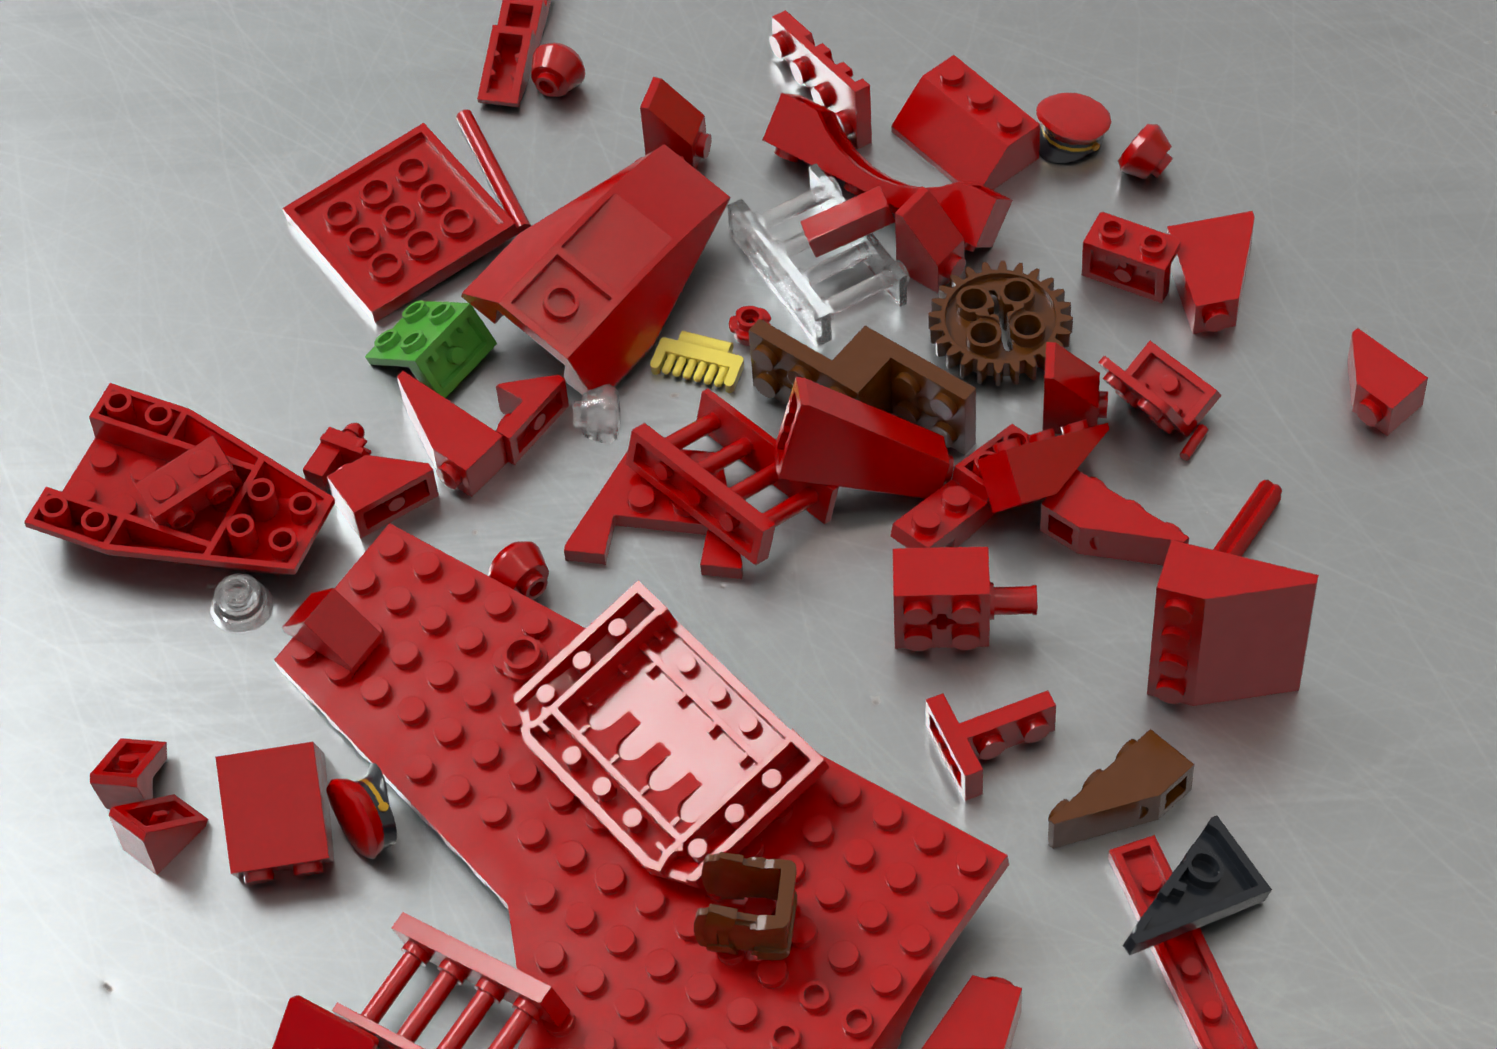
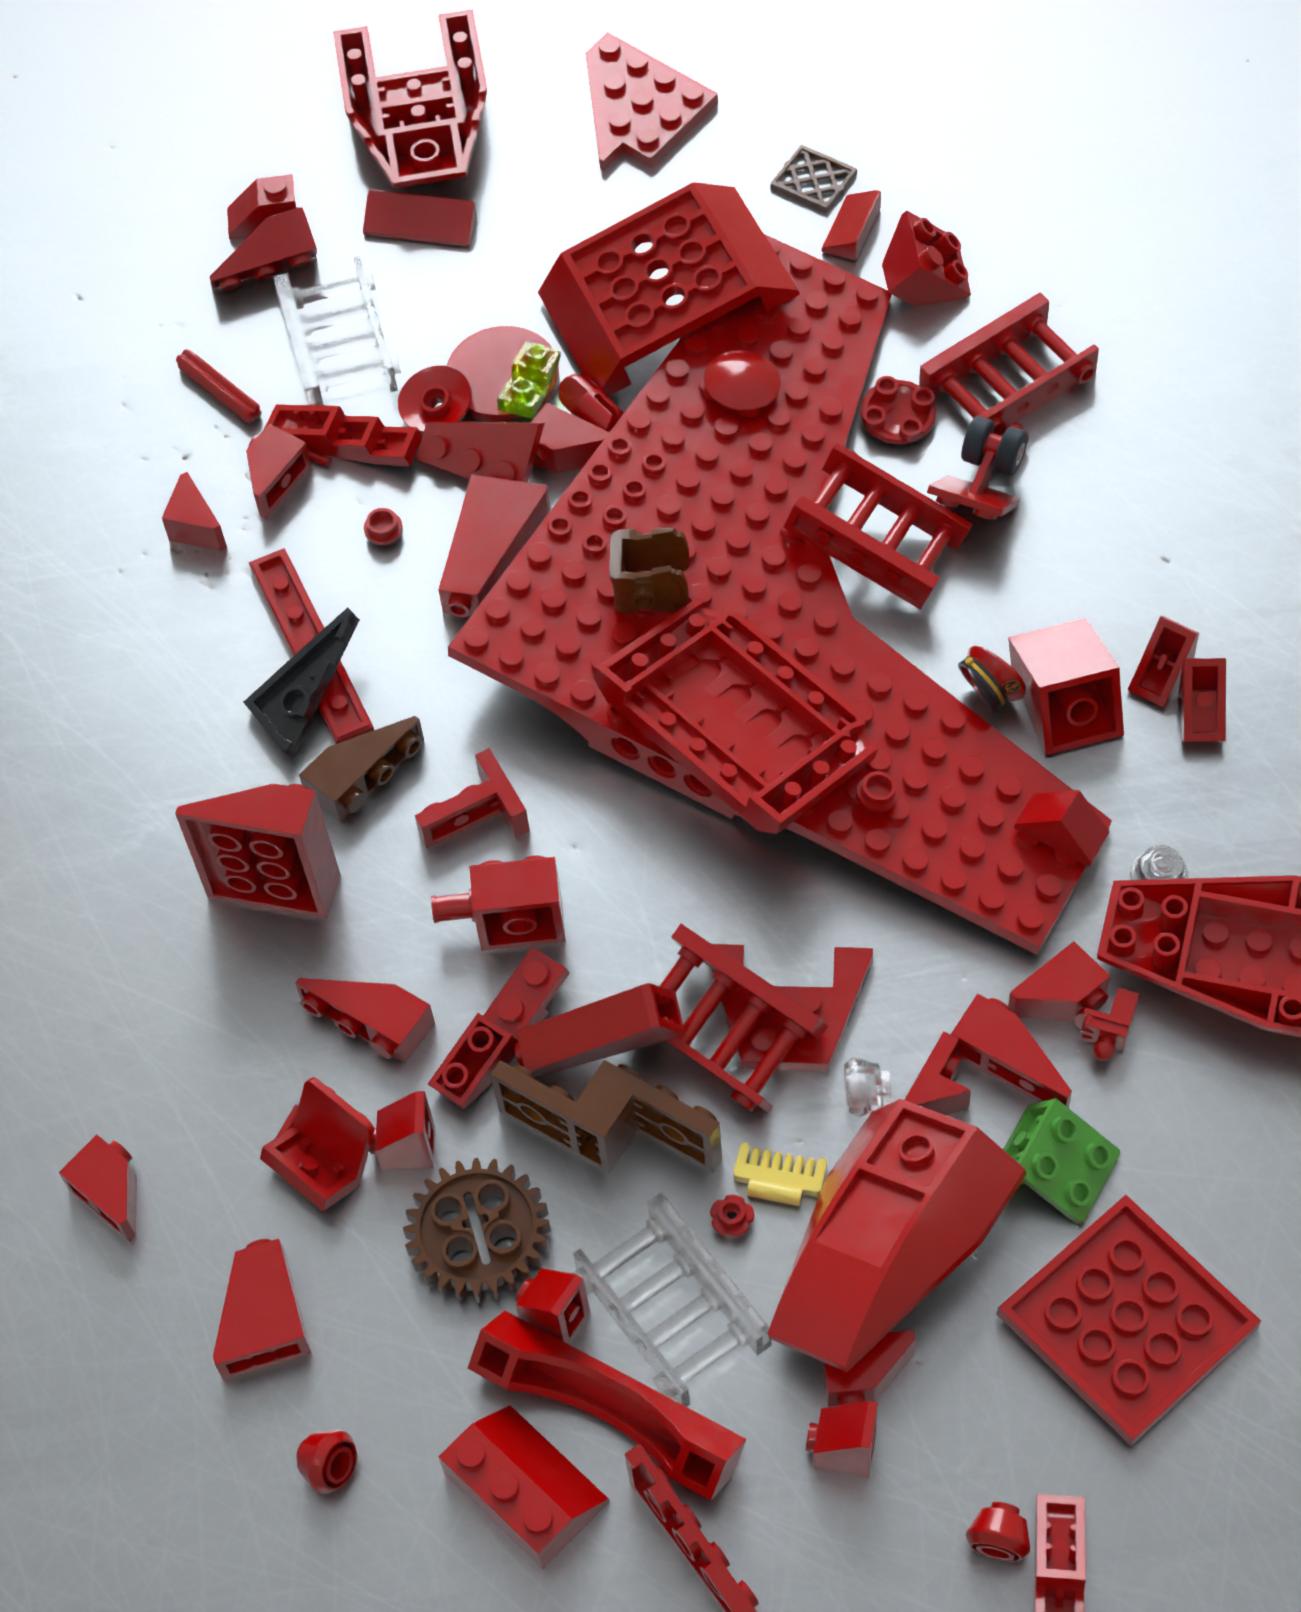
camera: 175 degrees right, 5 degrees up
red bracket [134,435,244,530] -> none
red bar [456,109,531,235] -> none
red cone [488,541,549,600] -> none
red slope [800,186,895,258] -> none
red slope [977,419,1109,513] -> none
red piece [1036,93,1112,163] -> none
red bracket [1081,212,1181,303] -> none
red axle [1213,480,1282,557] -> none

